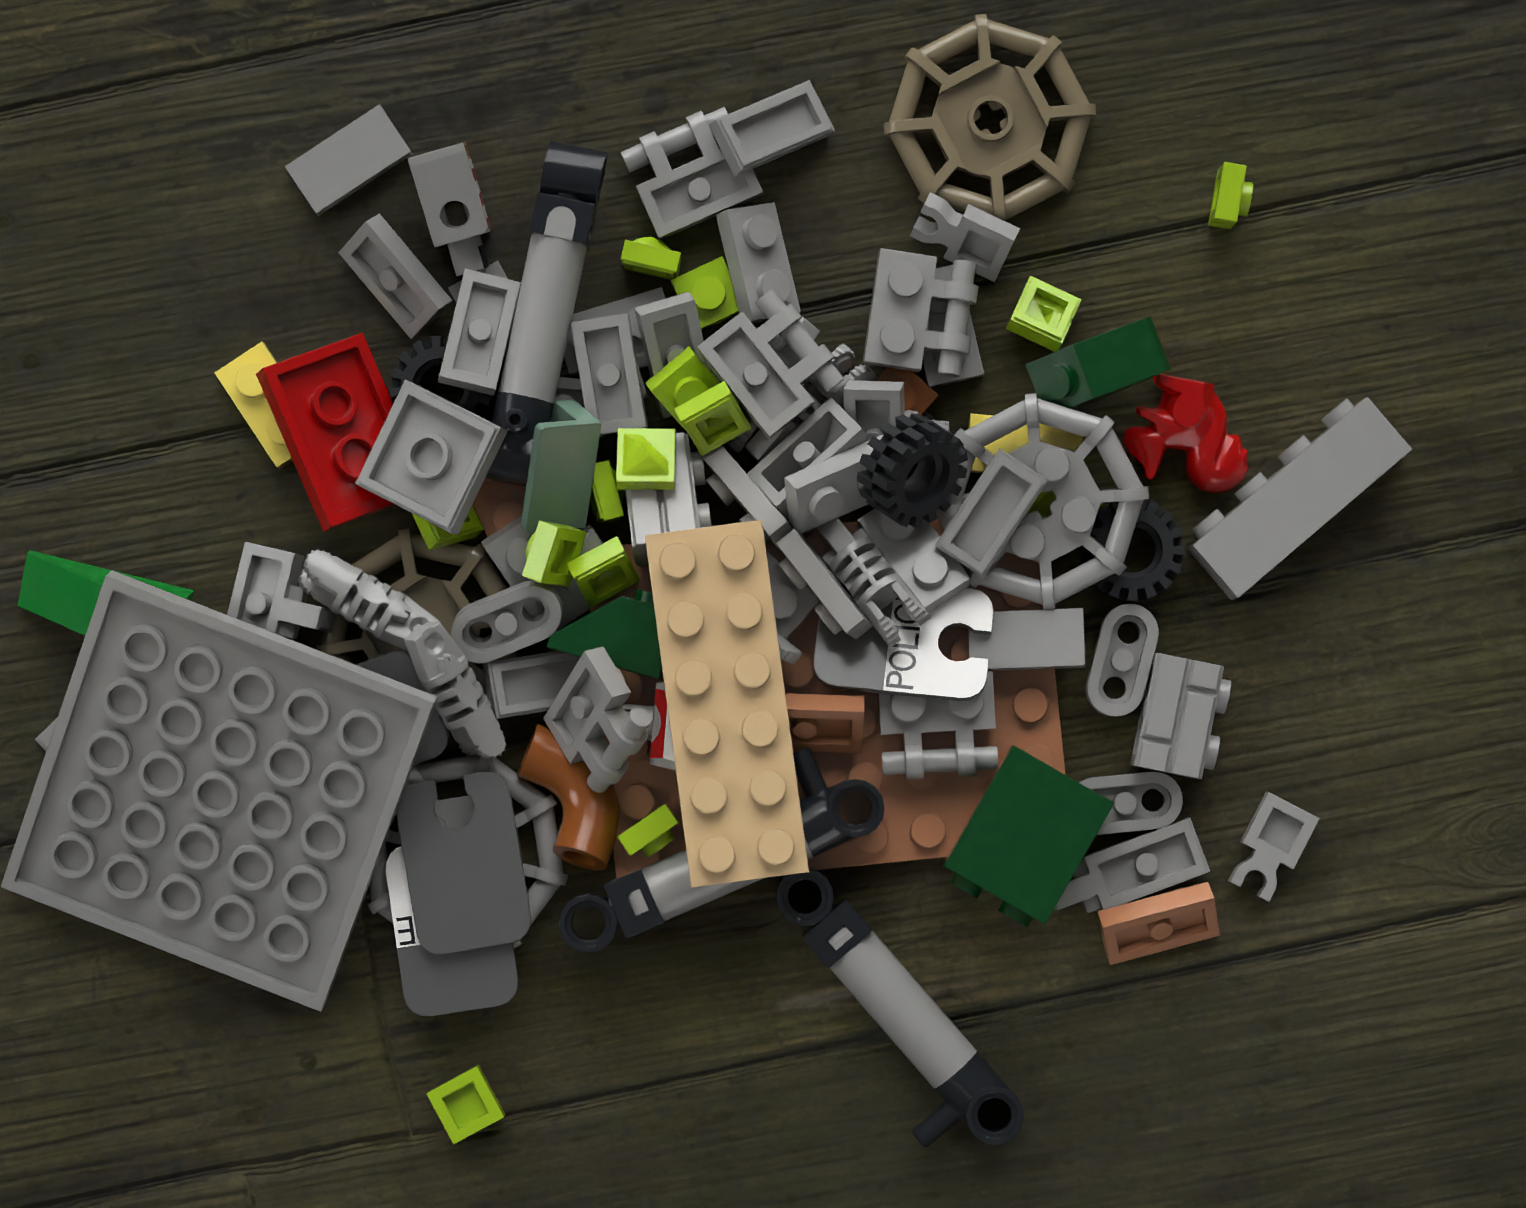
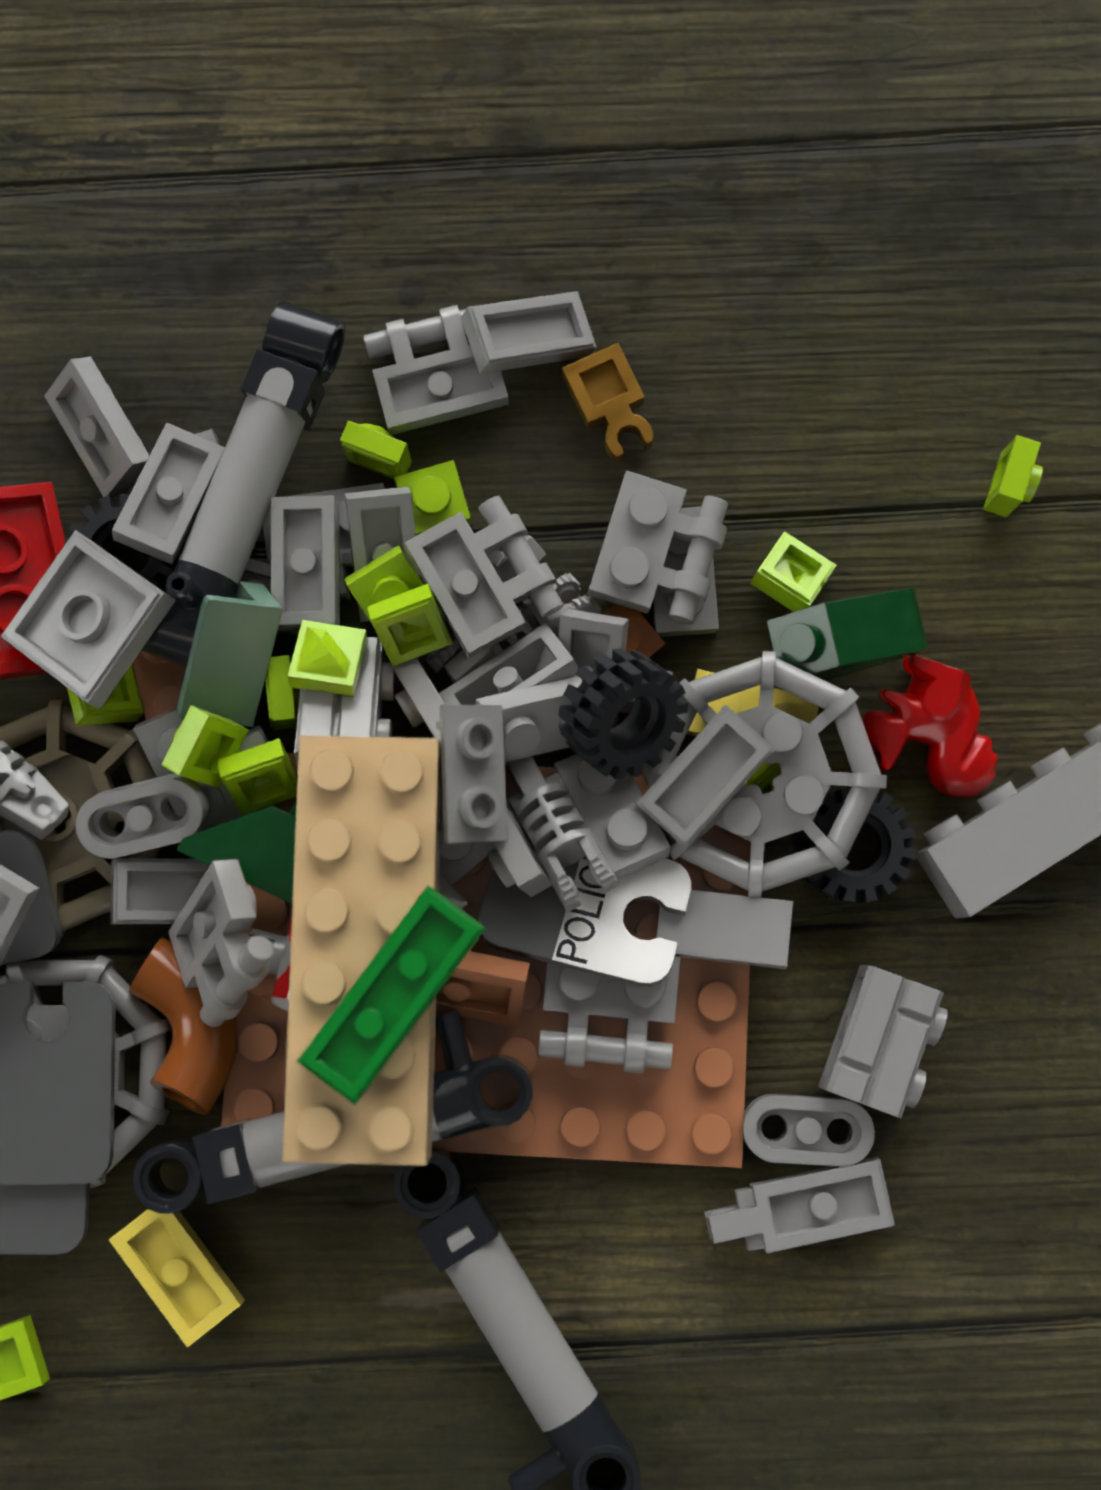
camera: 15 degrees right, 5 degrees down
light grey tile [285,104,412,216] -> none
light grey hinge [404,621,507,758] -> none
light grey torso [407,142,491,276] -> none
lime plate [618,803,679,858] -> none
light grey plate [716,202,801,324] -> none
dark tan plate [883,14,1097,222] -> none
light grey plate [910,192,1020,282] -> none
dark green brick [943,745,1114,928] -> none
light grey plate [1085,604,1159,717] -> none
nougat plate [1097,882,1220,965] -> none
light grey plate [1228,792,1320,902] -> none
none -> light yellow plate [109,1209,245,1348]
none -> green tile [297,885,486,1105]
none -> light grey hinge [436,705,508,844]
none -> pearl gold plate [562,343,653,463]

